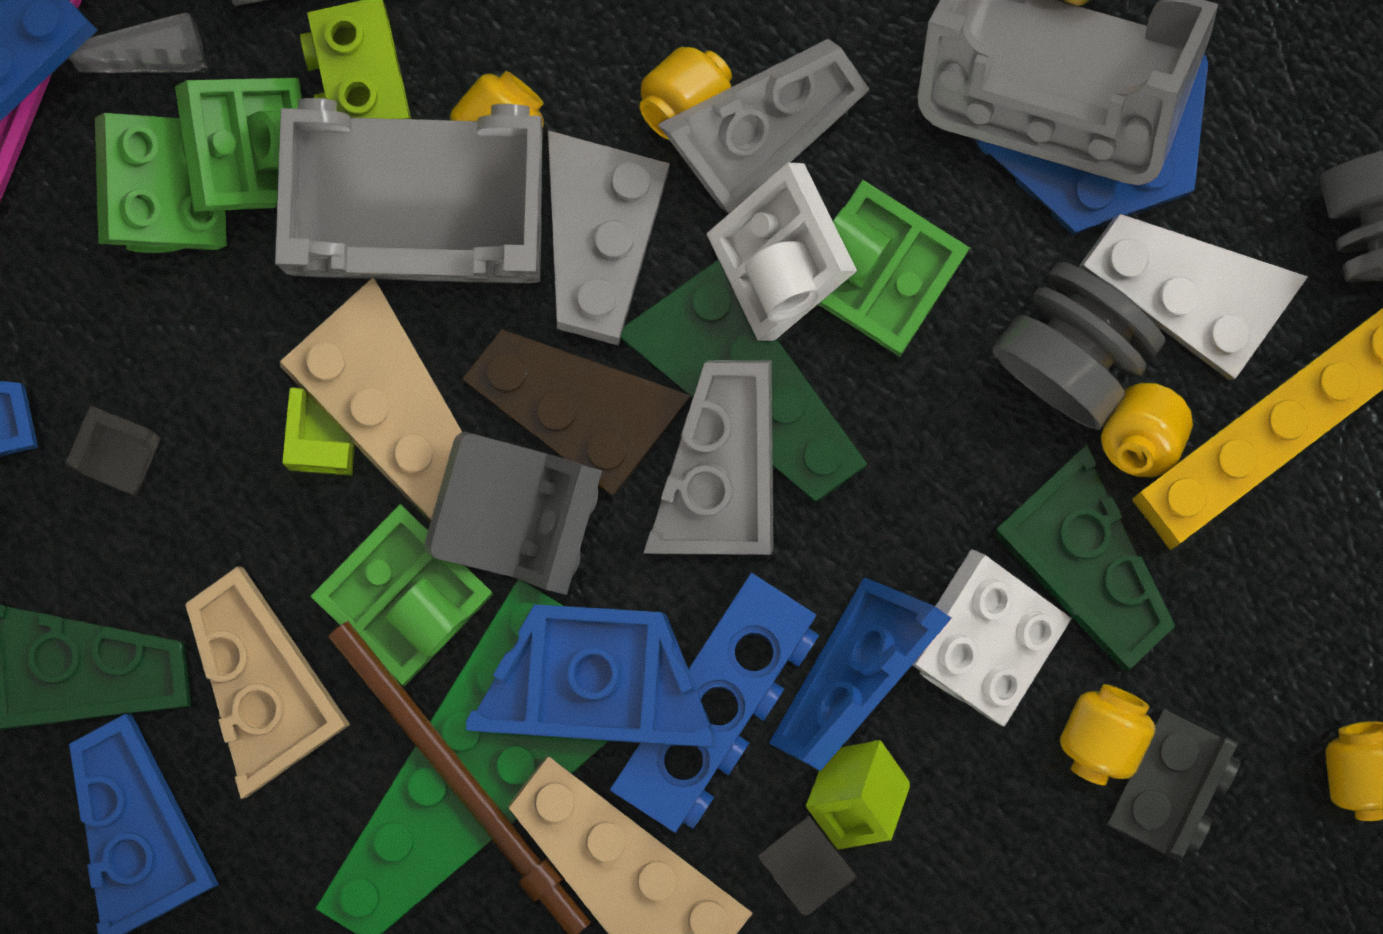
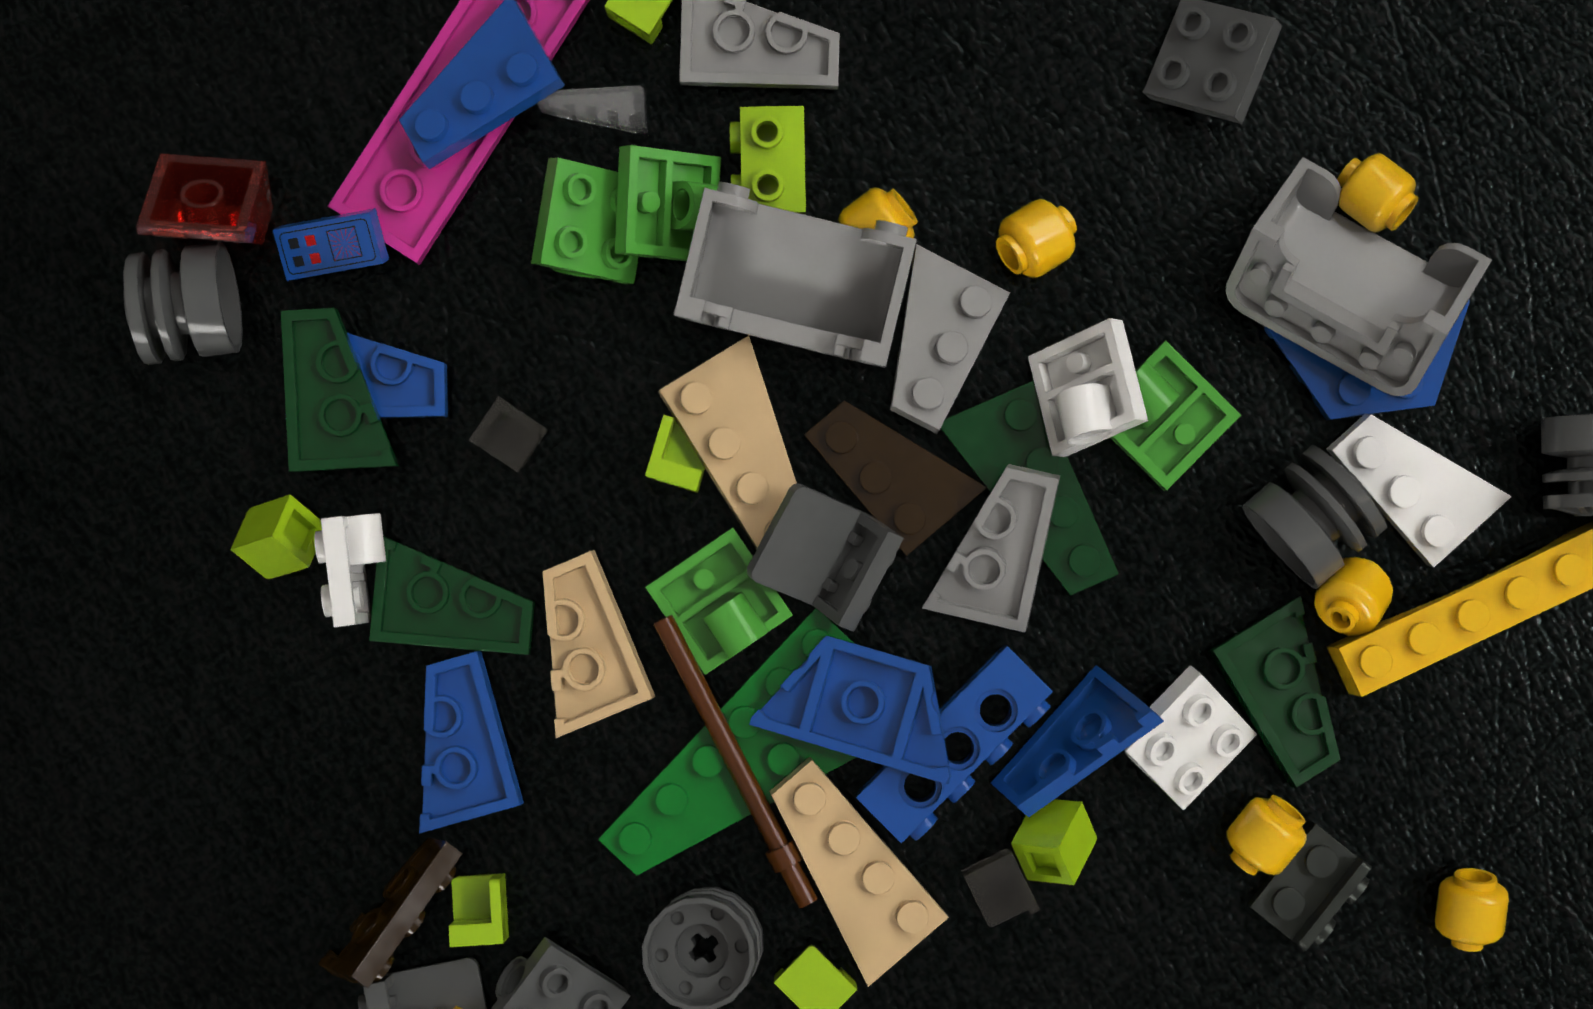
camera: 10 degrees right, 5 degrees up
light grey wing [658,39,870,214] -> none

